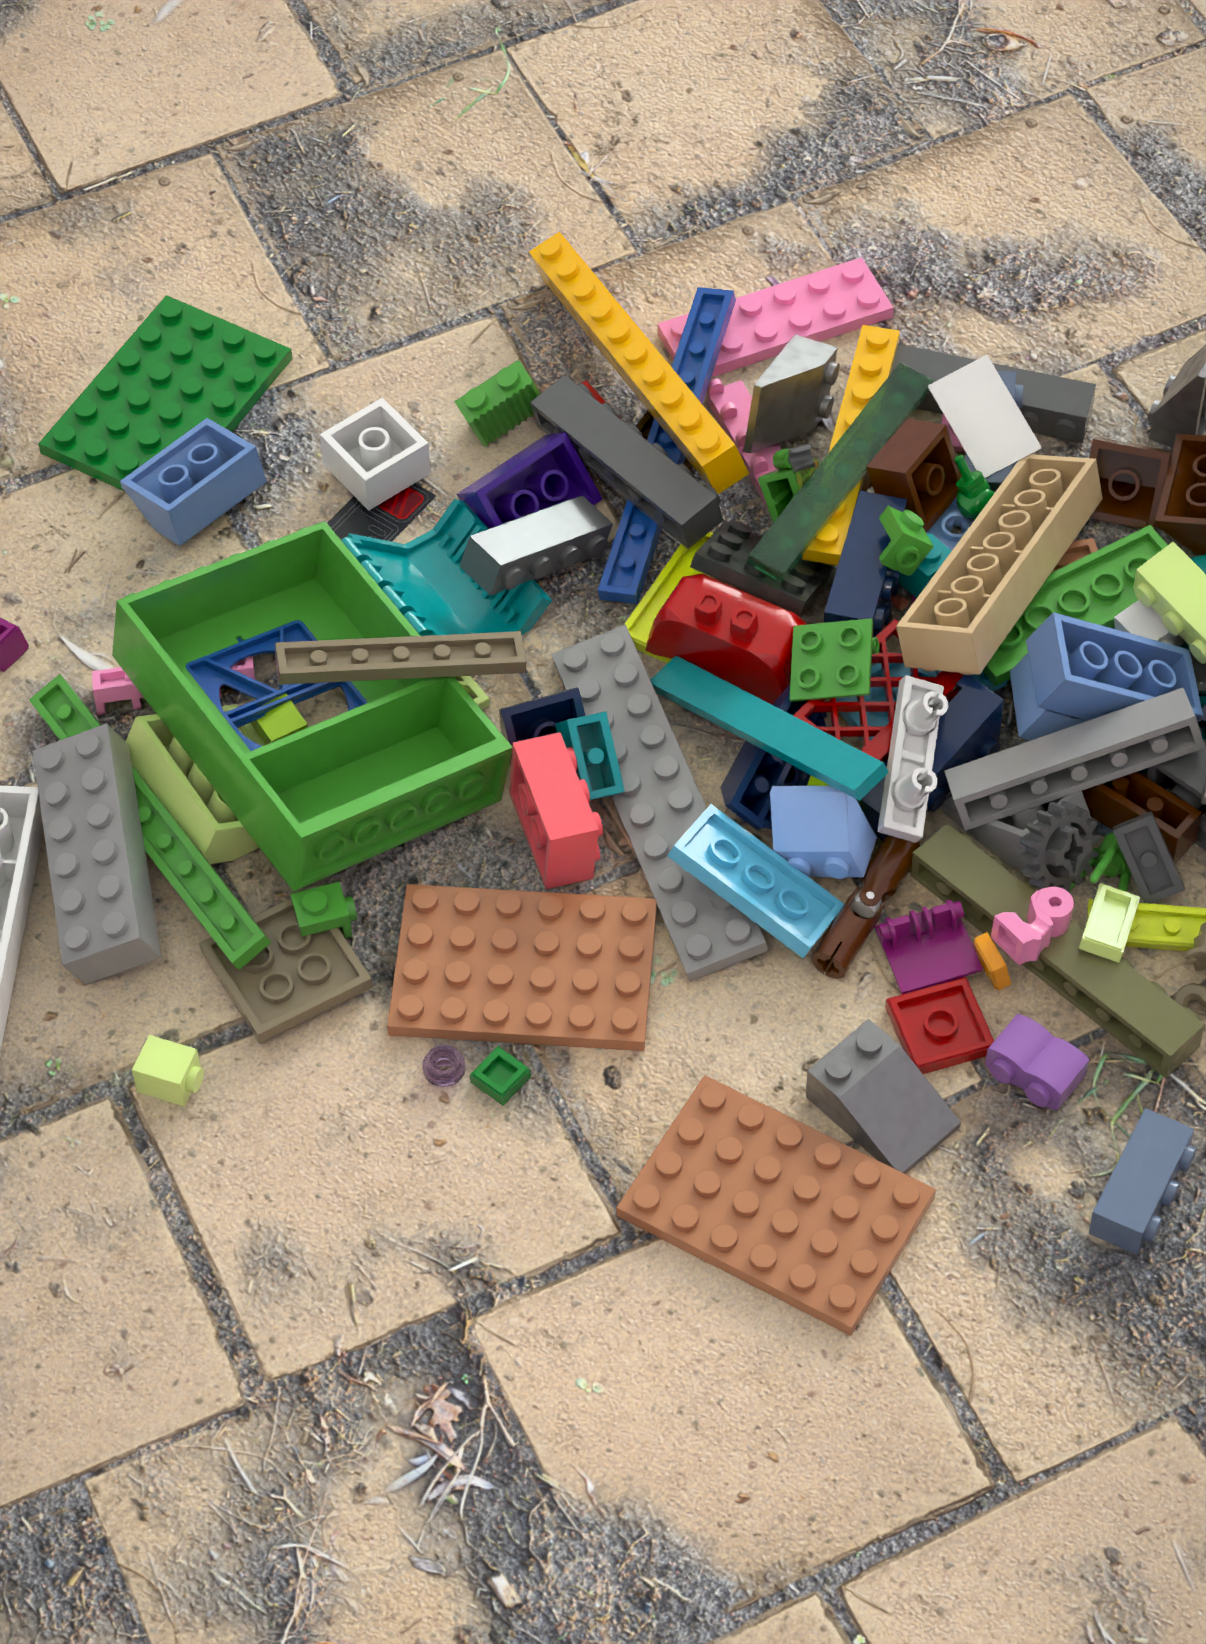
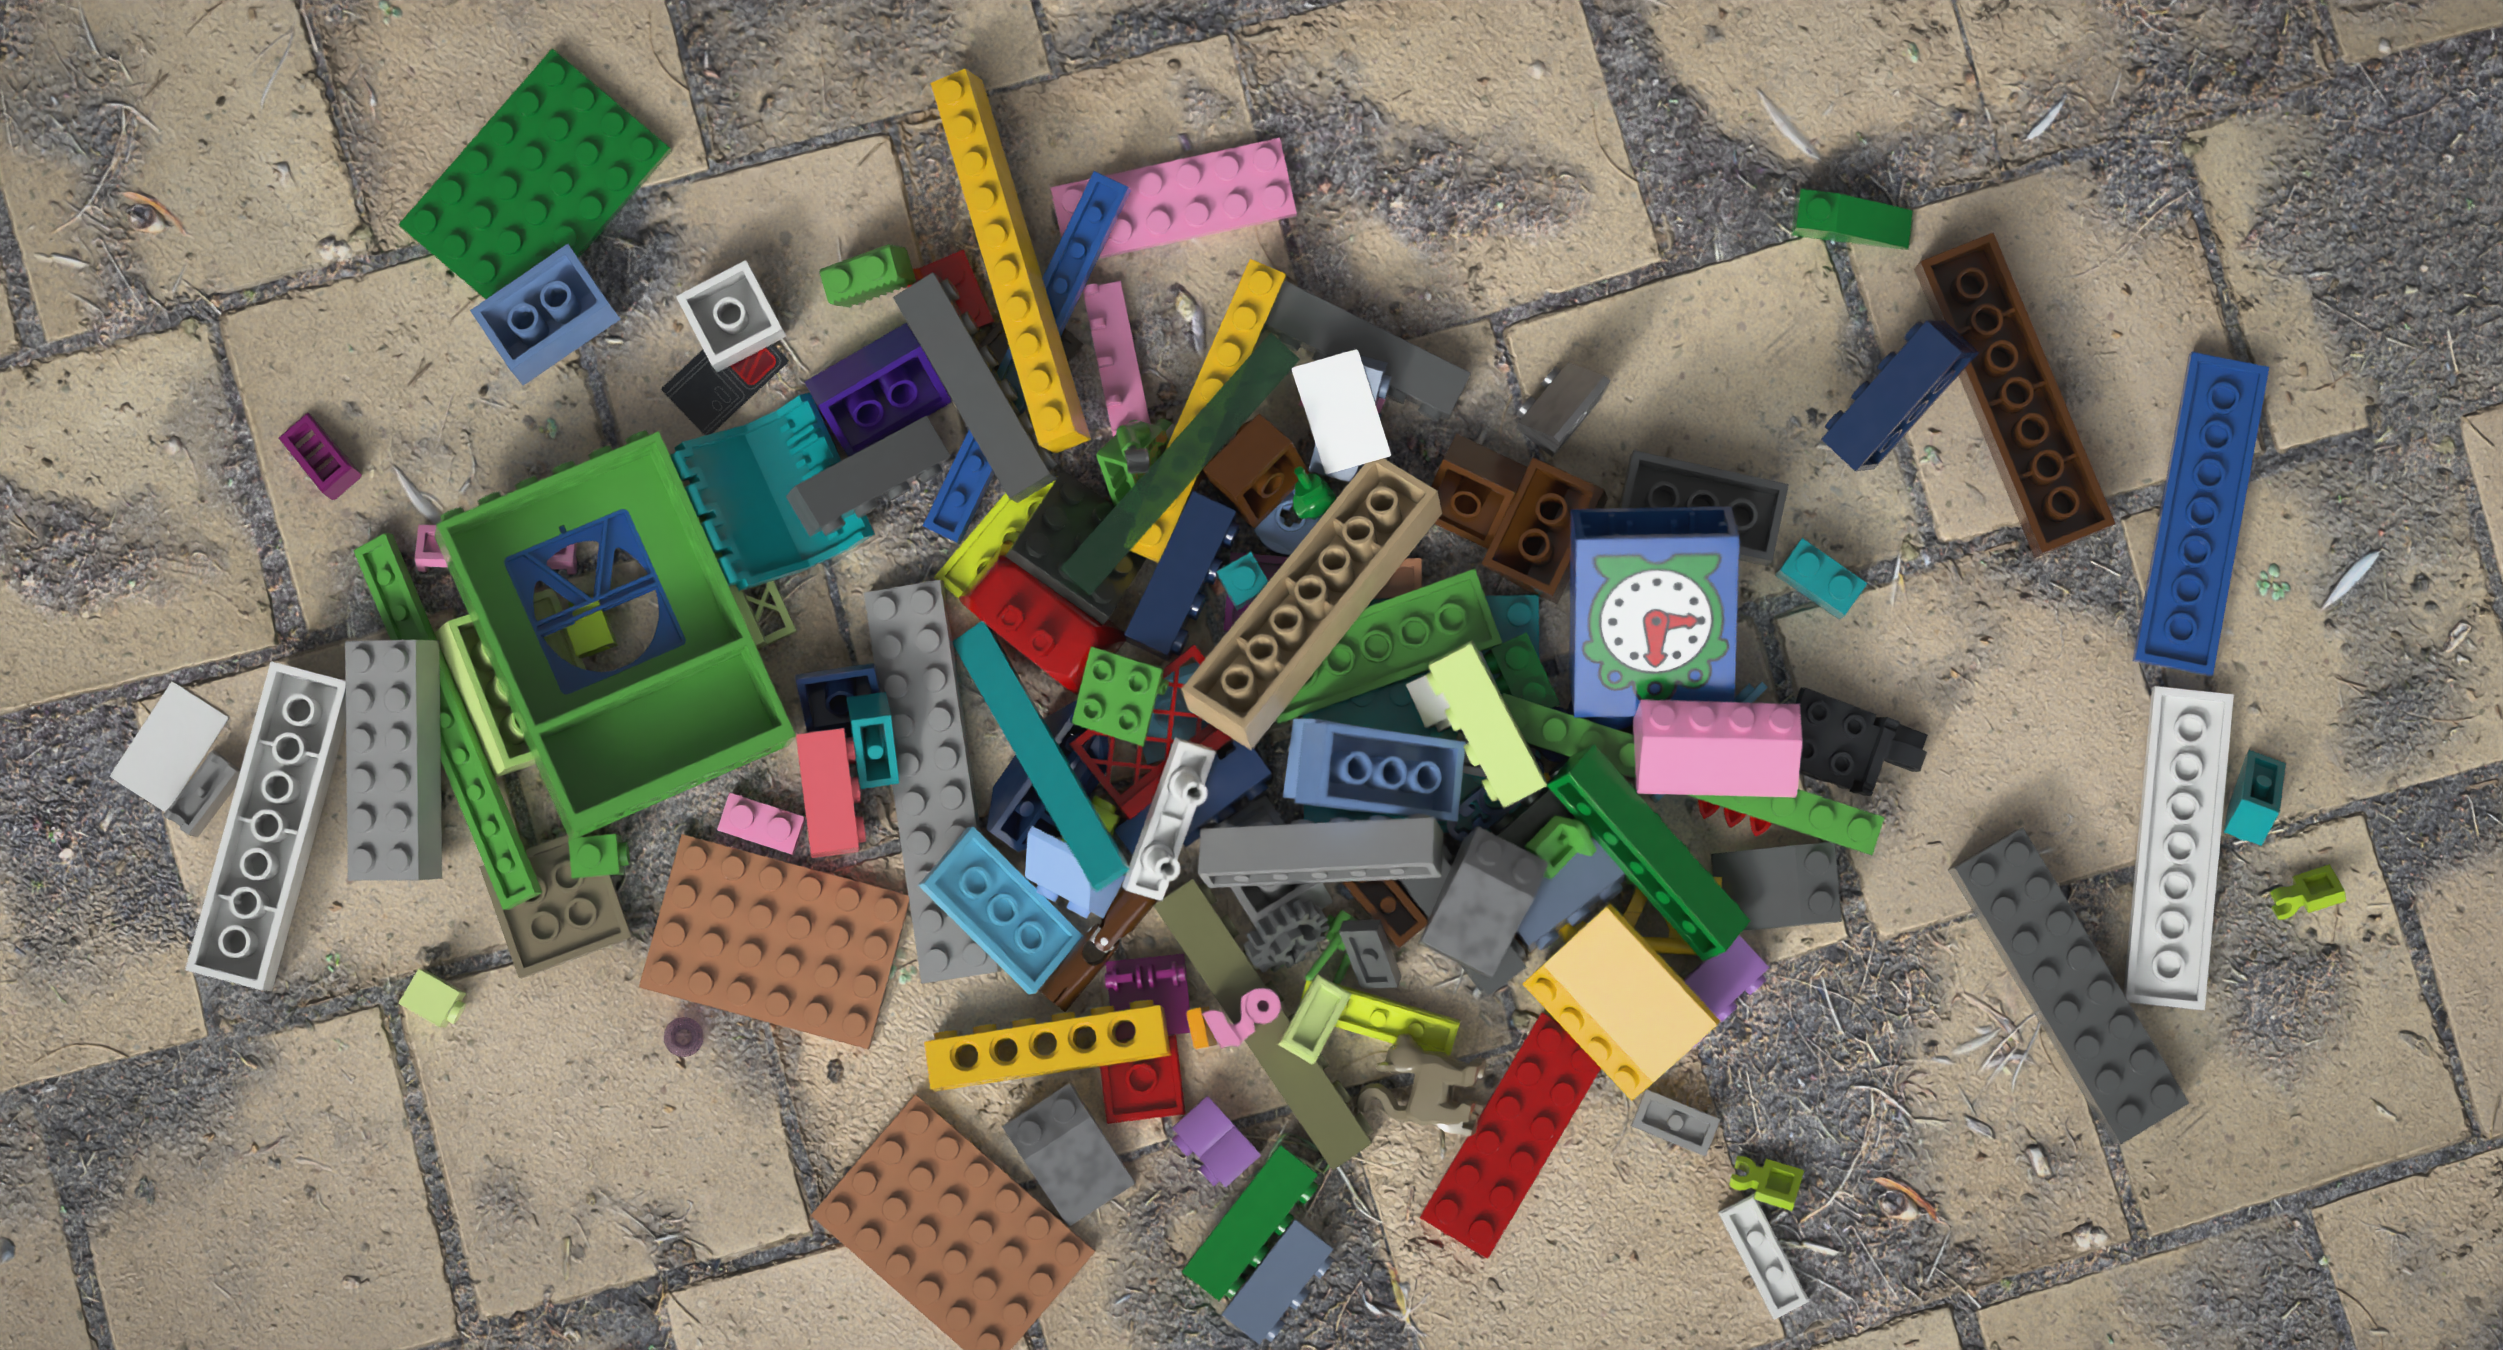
camera: 10 degrees right, 30 degrees up
dark tan plate [274,631,527,685] -> none
green tile [470,1046,531,1106] -> none
flat silver slope [743,334,840,454] -> none
bright green bracket [879,506,934,576] -> none
none -> bright pink plate [717,793,806,855]
none -> yellow brick [924,1000,1171,1092]
none -> green brick [1182,1145,1319,1302]

